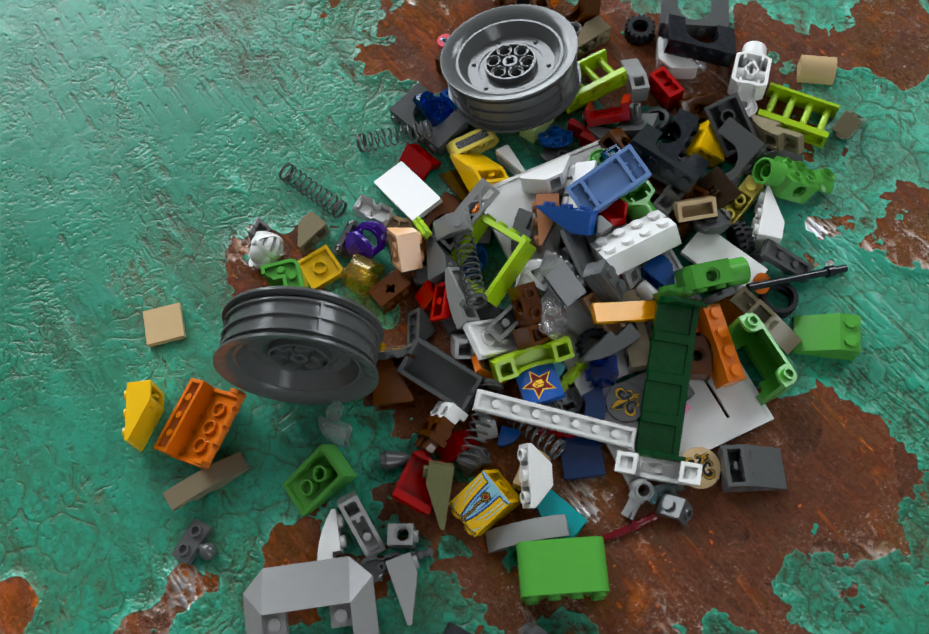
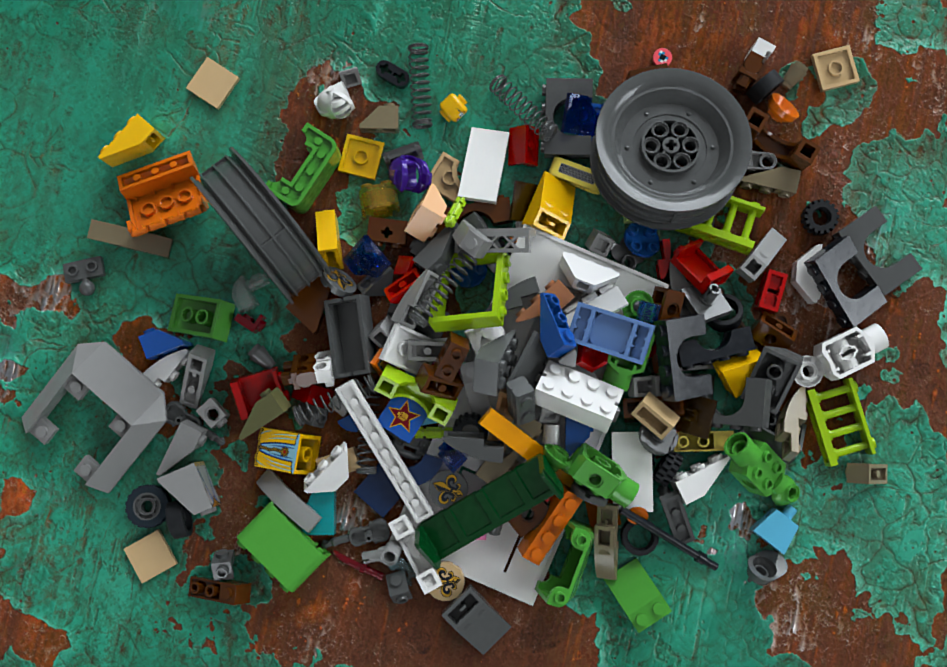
camera: 45 degrees right, 20 degrees up
white piece [352,194,394,228] -> none
white slope [496,144,525,176] -> none
clear dish [539,299,569,340] -> none
tan brick [797,55,837,85] -> none
none -> blue slope [138,328,194,361]
none -> light grey slope [157,461,221,517]
none -> dark red bracket [233,313,267,334]
none -> dark grey piece [321,518,390,549]
none -> clear blue plate [343,235,391,278]
none -> black beam [376,60,410,89]
none -> yellow head [439,93,468,122]
none -> light grey brick [585,228,615,258]
none -> dark grey piece [747,550,788,586]
none -> medium azure torso [750,504,799,555]

